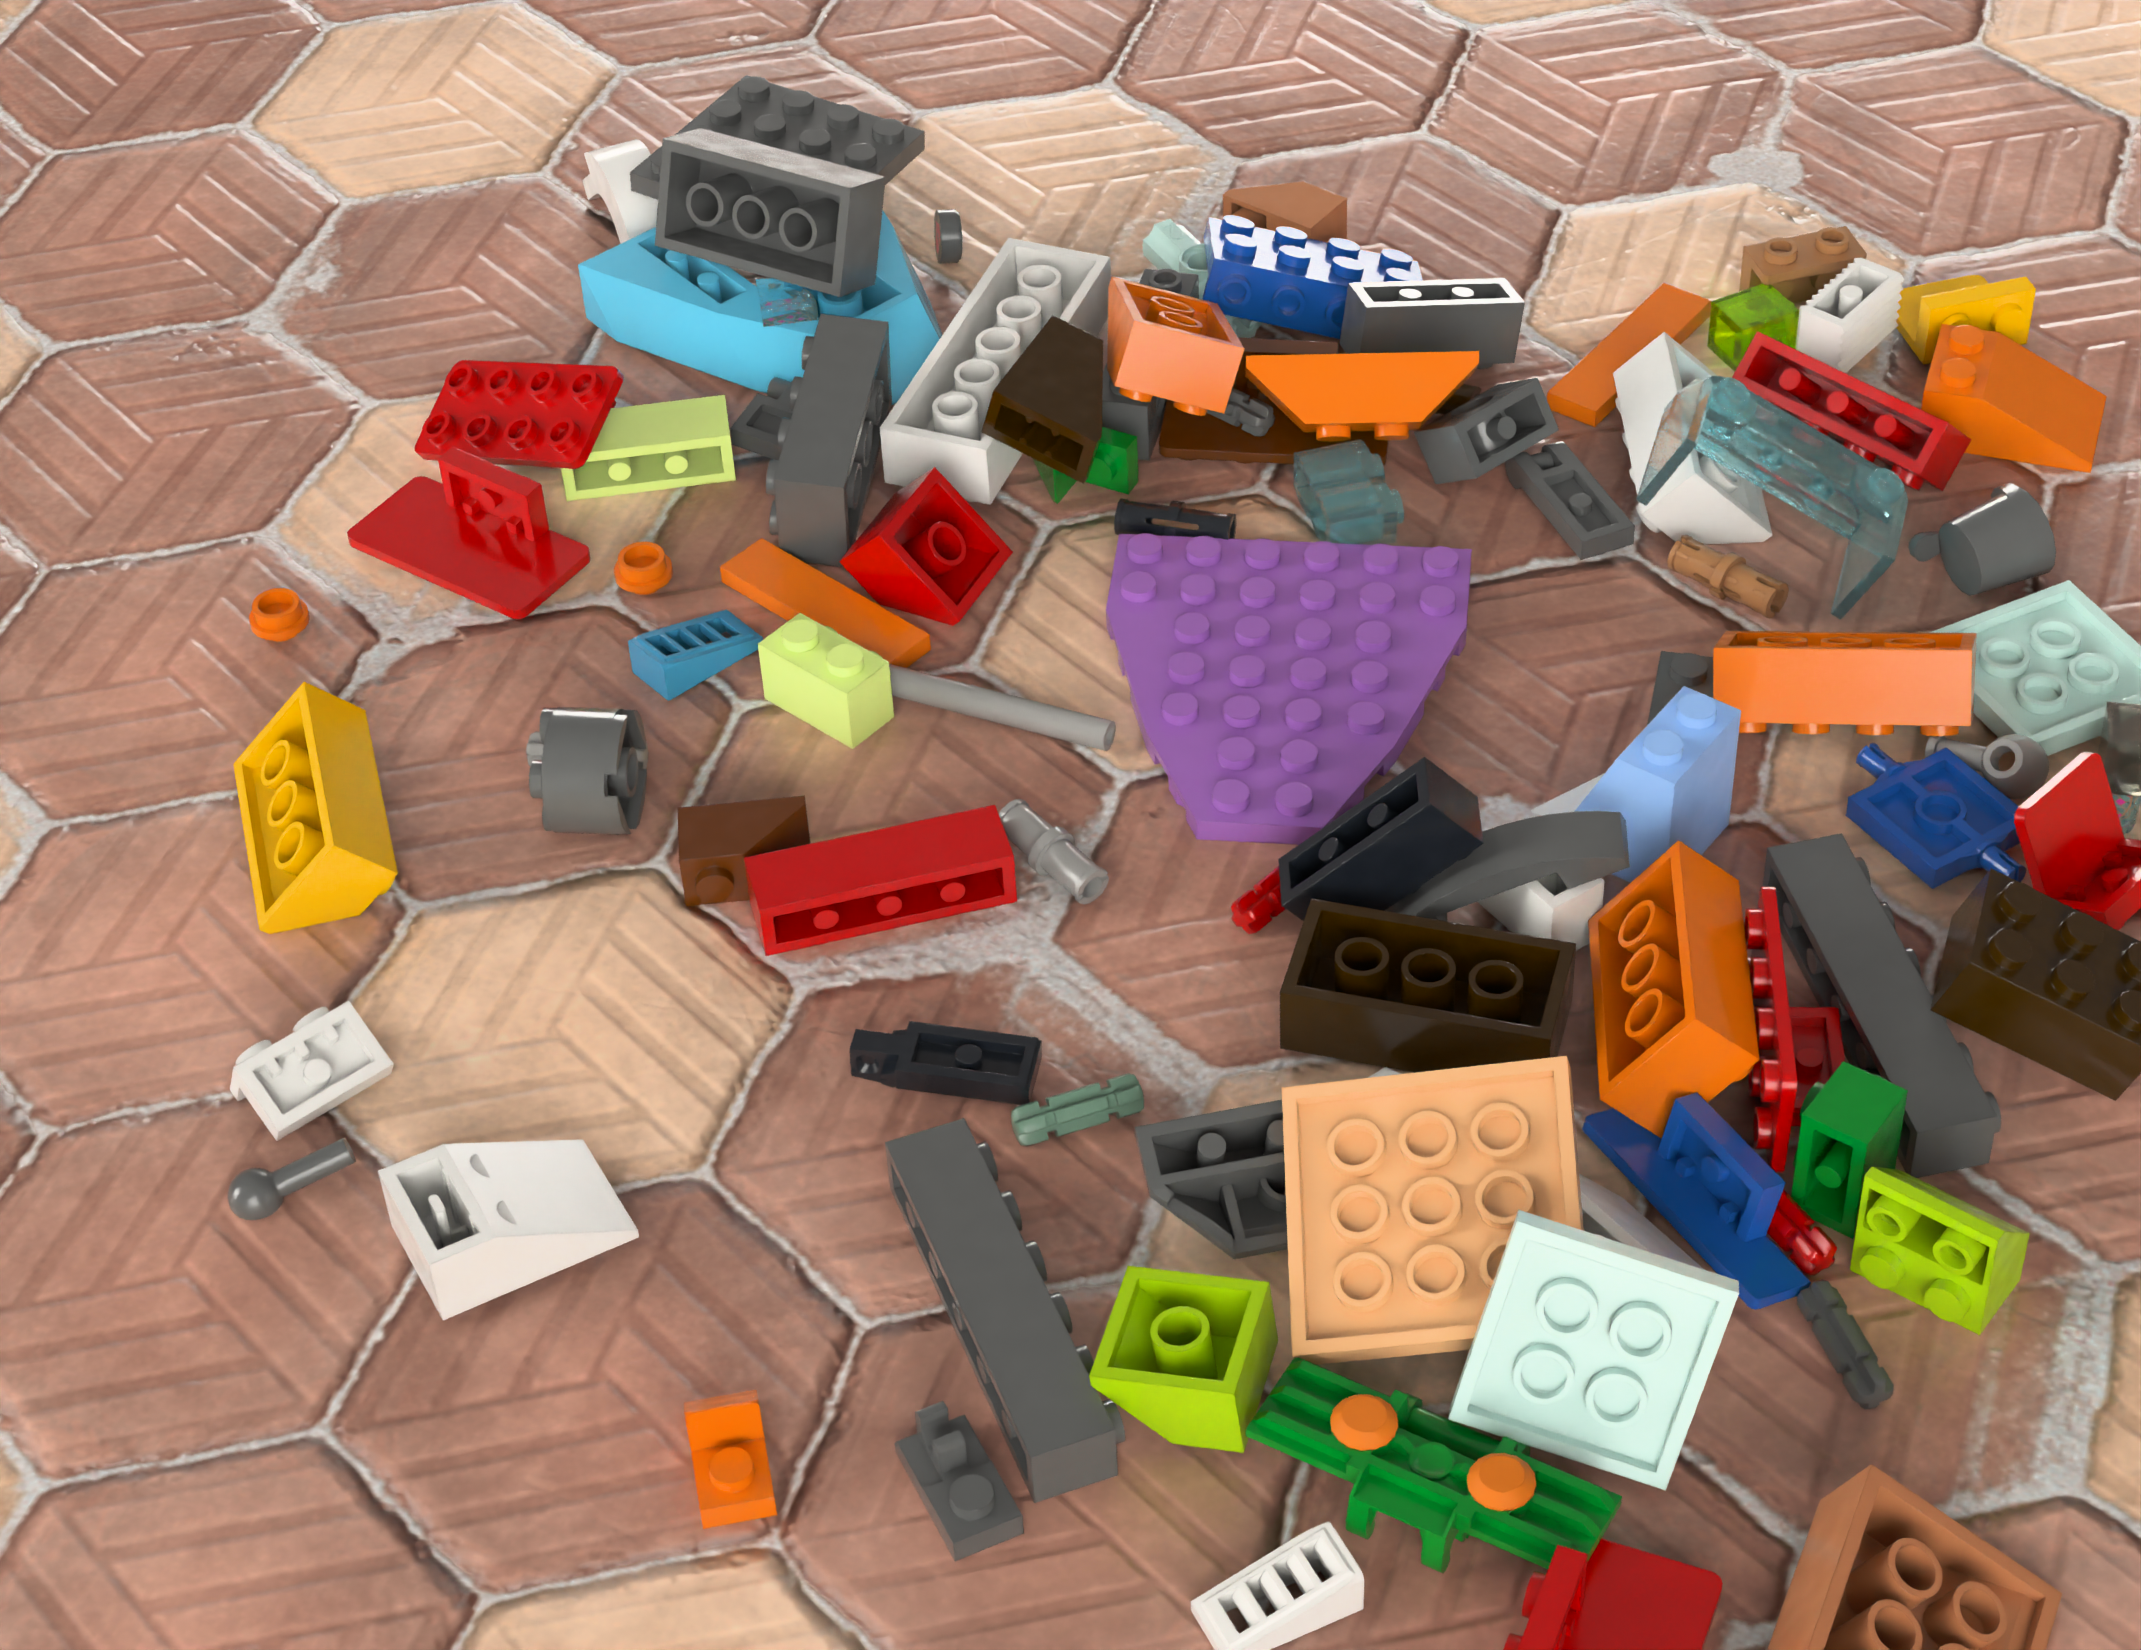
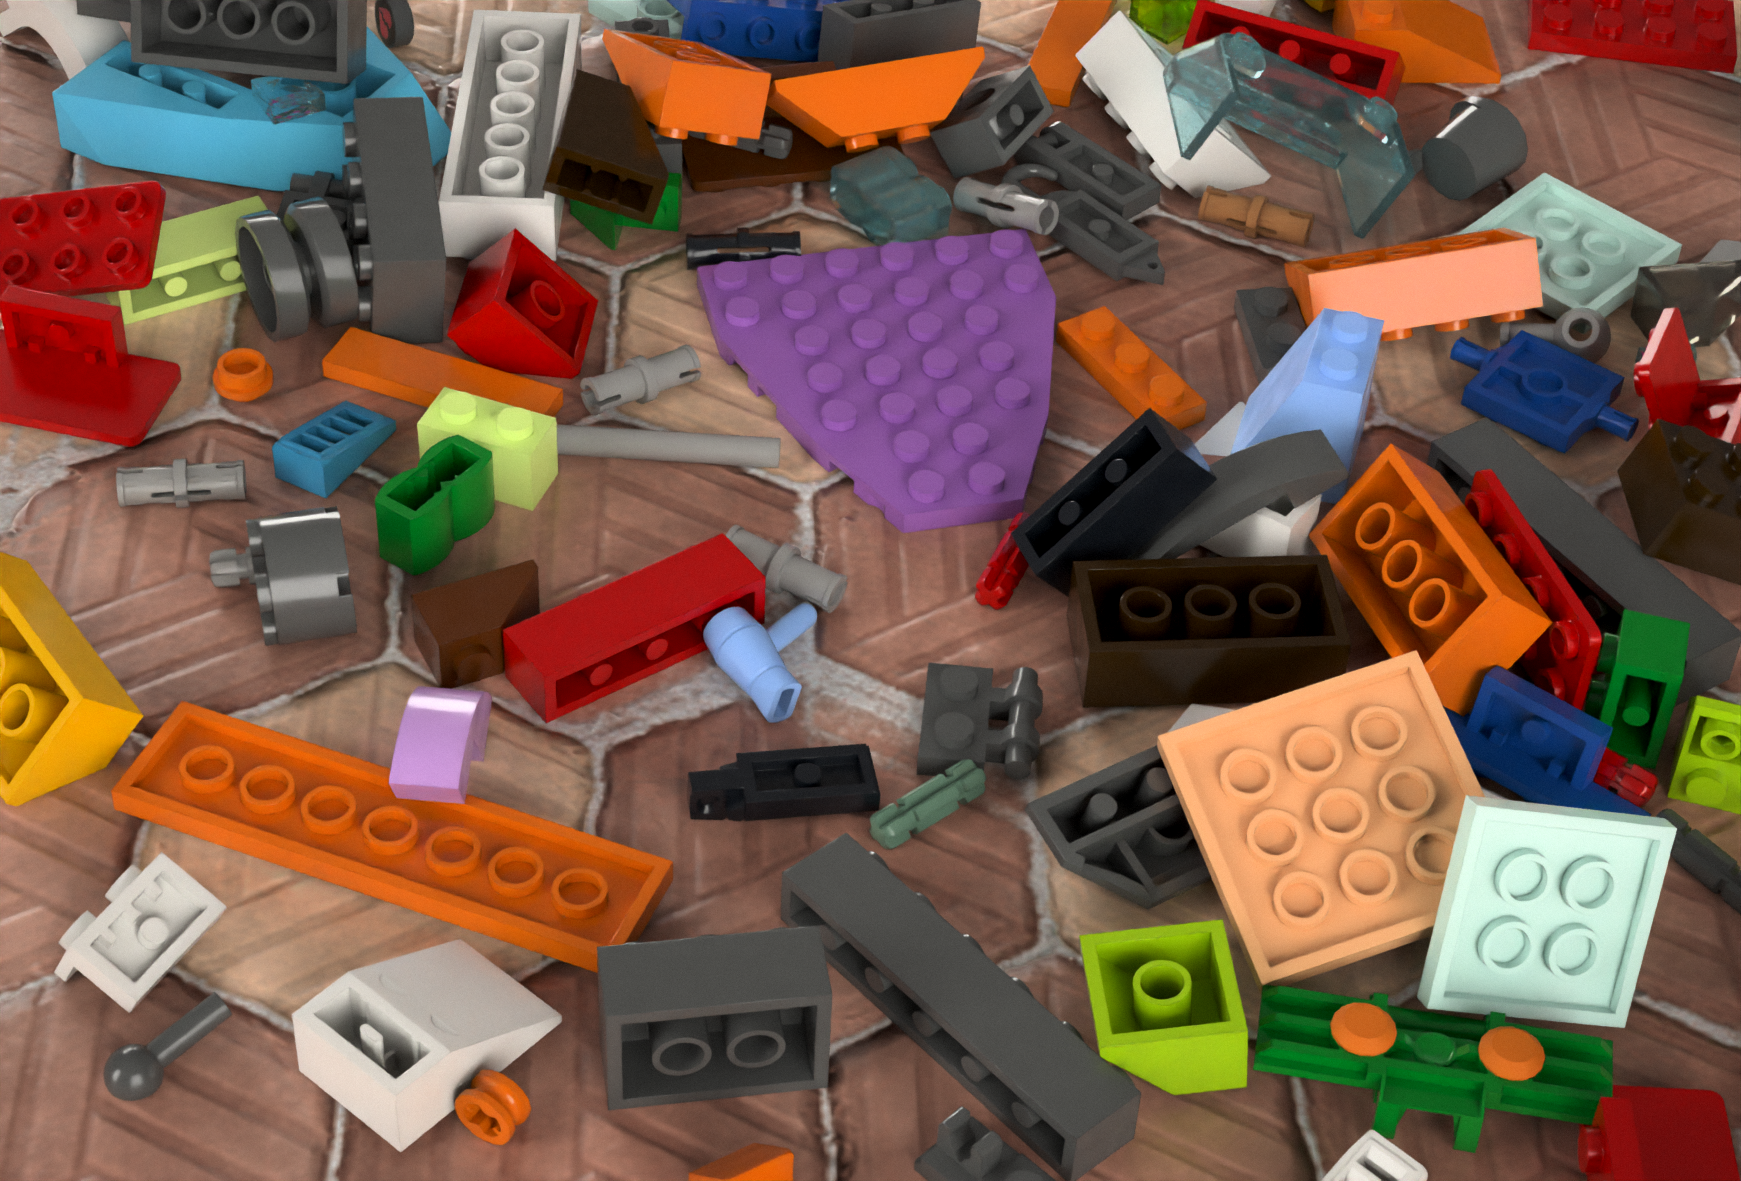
camera: 25 degrees left, 0 degrees up
none -> orange plate [111,701,673,973]
none -> light grey pin [116,458,247,508]
none -> dark grey wheel [235,196,359,343]
none -> green brick [375,435,495,576]
none -> lavender brick [389,686,492,804]
none -> orange bush [454,1070,532,1145]
none -> light grey pin [580,344,701,416]
none -> dark grey brick [597,925,832,1111]
none -> light blue piece [703,603,817,723]
none -> dark grey plate [917,663,1043,779]
none -> light grey pin [953,177,1059,235]
none -> dark grey plate [1001,163,1165,285]
none -> orange plate [1056,306,1207,430]

